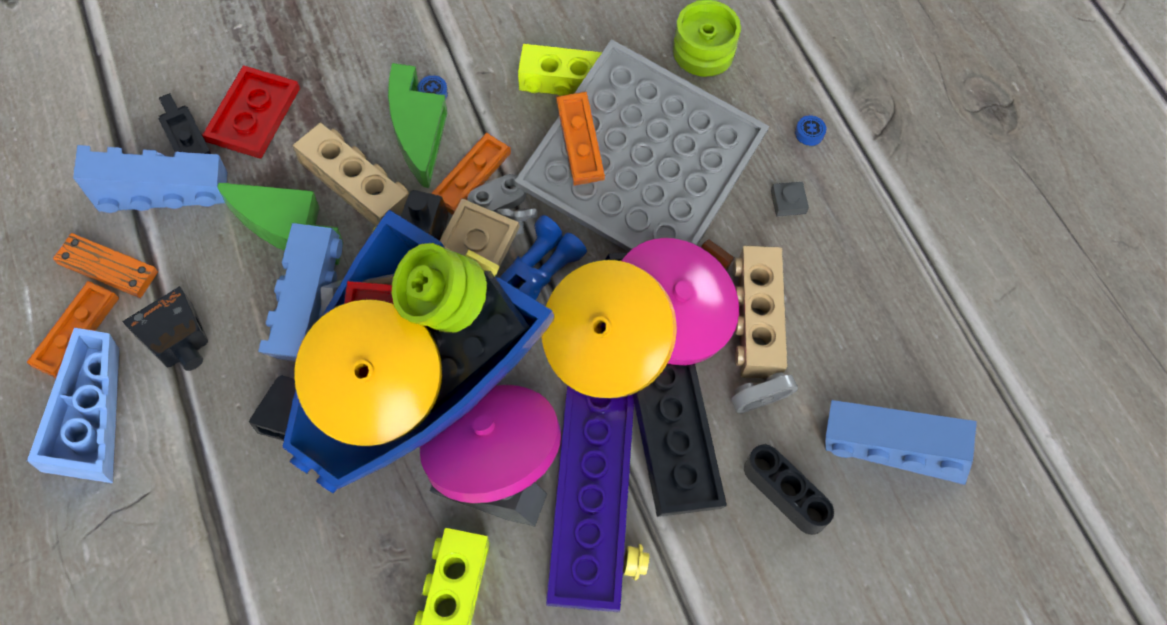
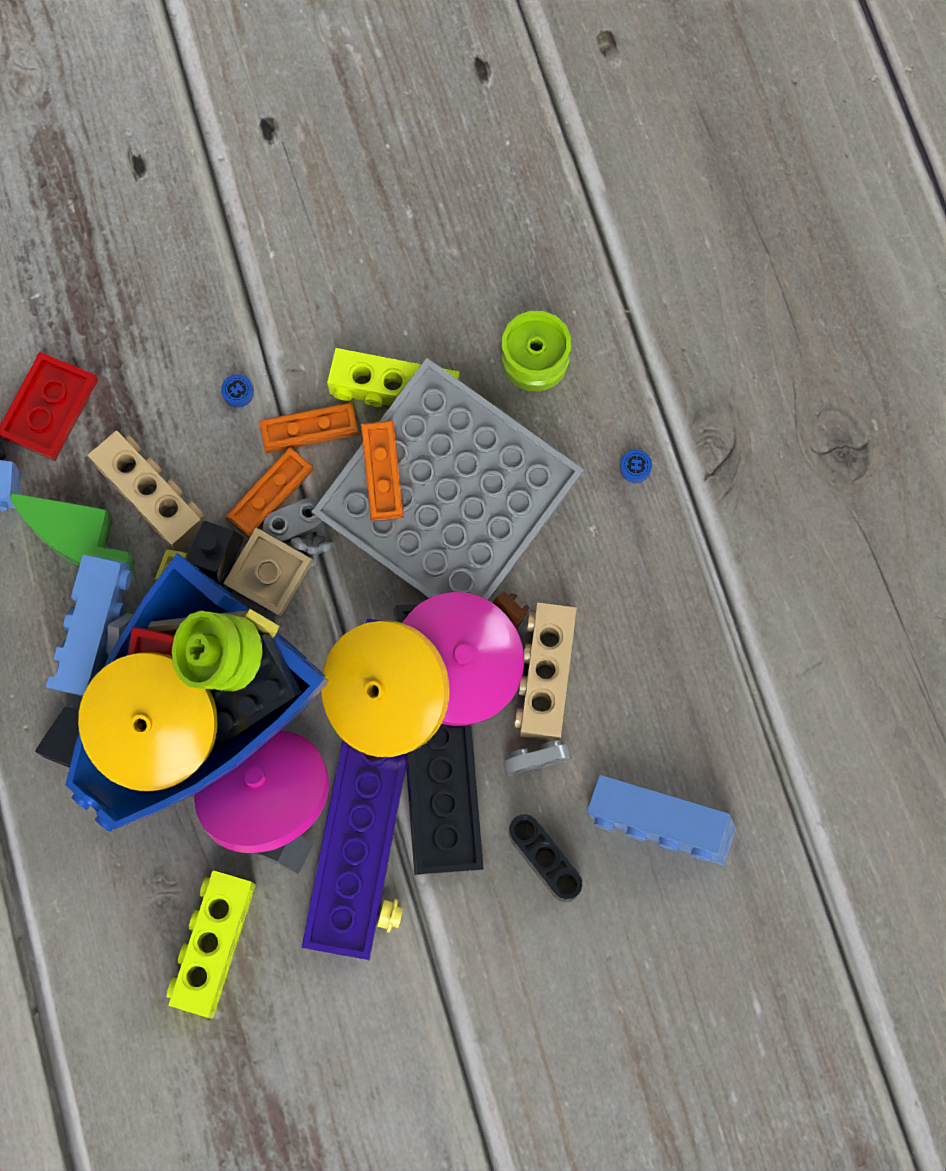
camera: 10 degrees right, 10 degrees up
bright green slope [388,63,447,188] -> none
blue piece [500,215,587,300] -> none
dark grey plate [771,182,809,217] -> none
none -> orange tile [259,402,359,453]

